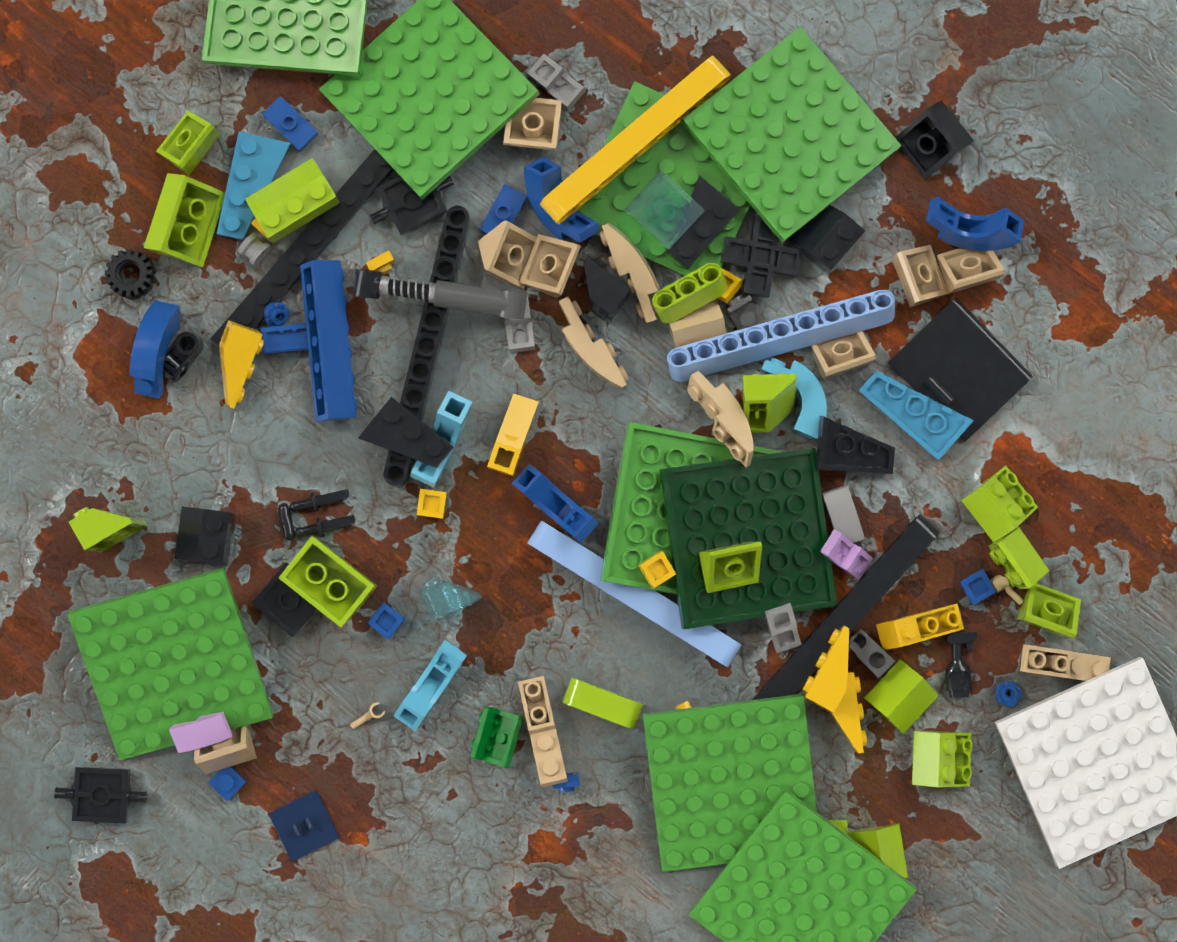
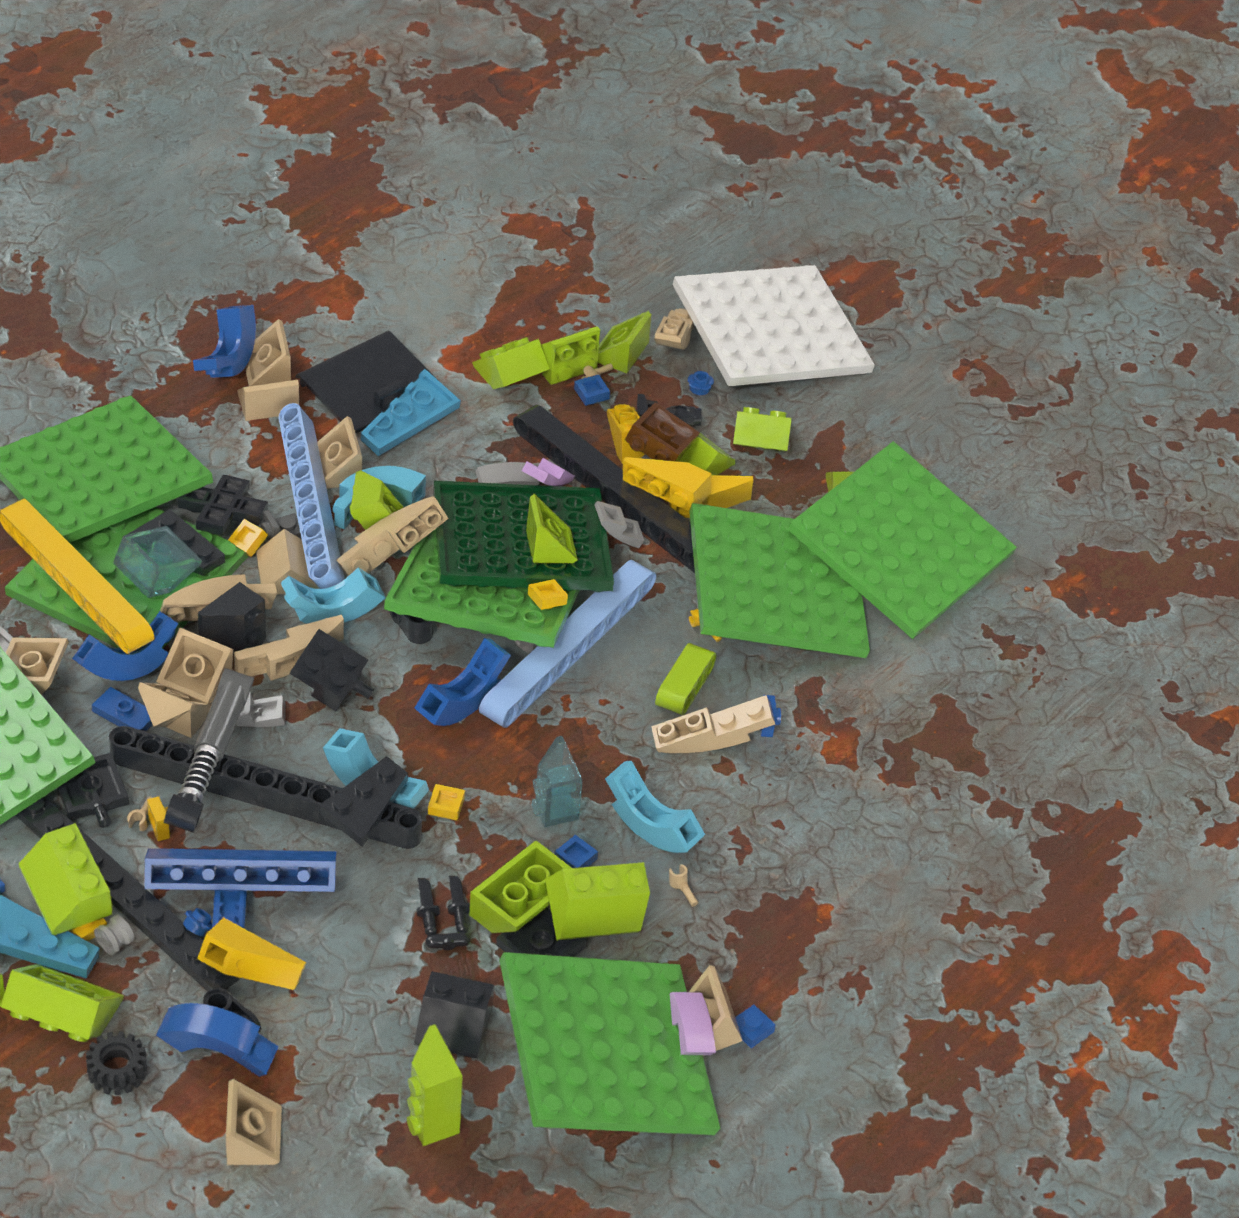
camera: 90 degrees left, 40 degrees down
black plate [54,767,147,824] -> none
dark blue piece [269,790,340,862] -> none
green bracket [470,706,524,768] -> none
yellow slope [487,394,539,477] -> none
lime beam [652,263,727,323] -> none
black slope [788,205,865,275] -> none
black wing [815,416,895,474] -> none
black slope [895,100,974,180] -> none
none -> tan hand [127,796,153,831]
none -> tan slope [226,1079,282,1165]
none -> medium azure arch [281,568,386,624]
none -> black plate [289,629,374,711]
none -> lime slope [545,862,650,940]
none -> reddish brown plate [625,402,700,462]

